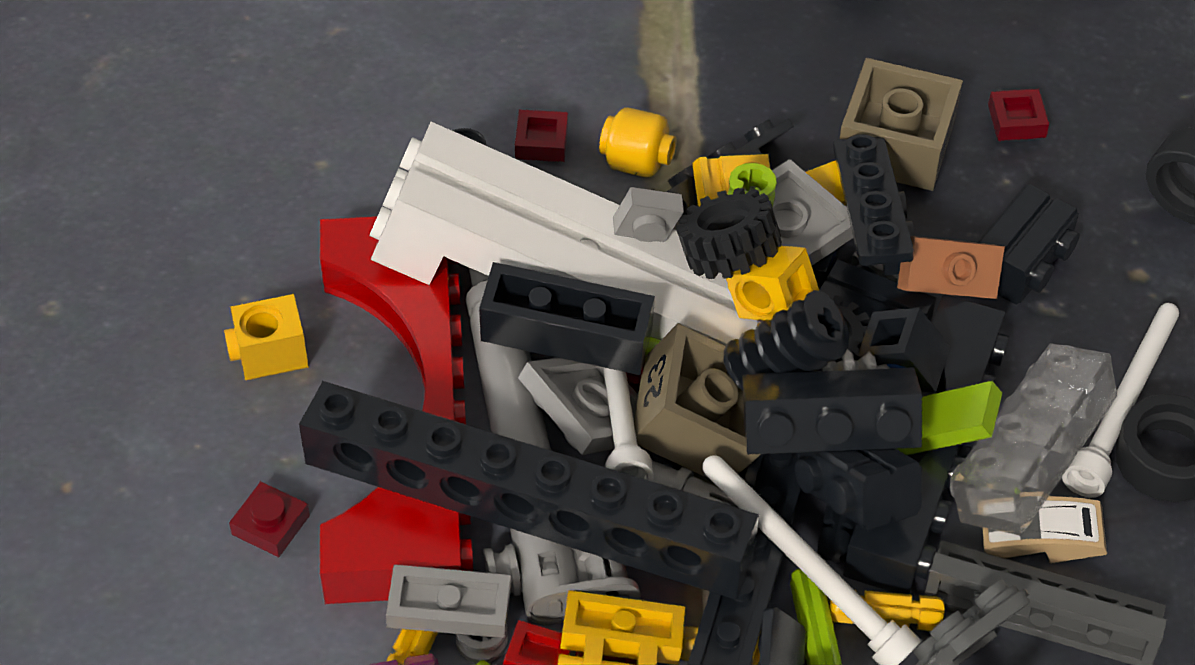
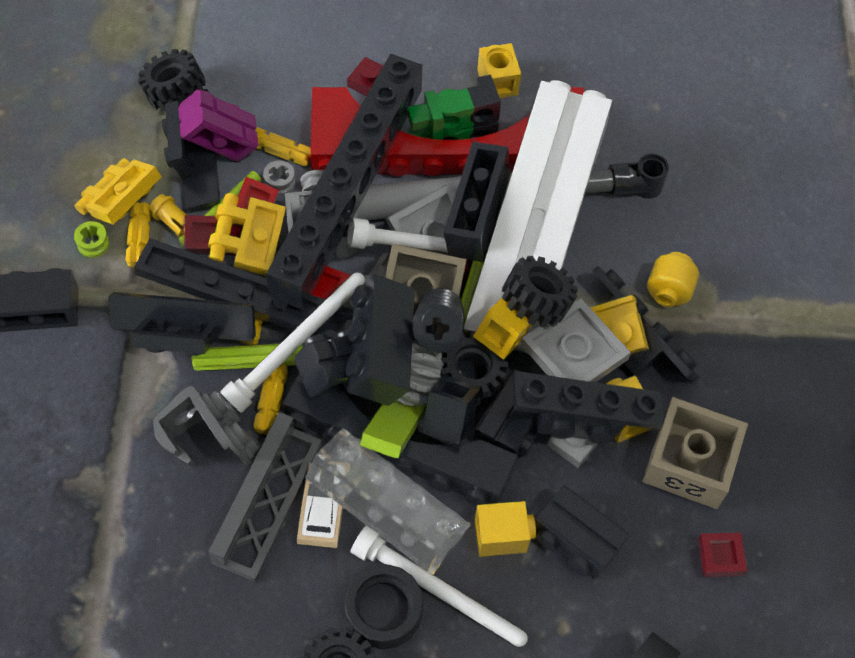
camera: 90 degrees right, 10 degrees up
light grey plate [386,565,511,638] -> none
dark red plate [515,109,568,162] -> none
light grey plate [613,187,684,242] -> none
lime bush [728,163,777,207] -> none
nougat plate [897,236,1005,299] -> none
none -> green hips [407,74,501,140]
none -> yellow brick [475,501,536,557]

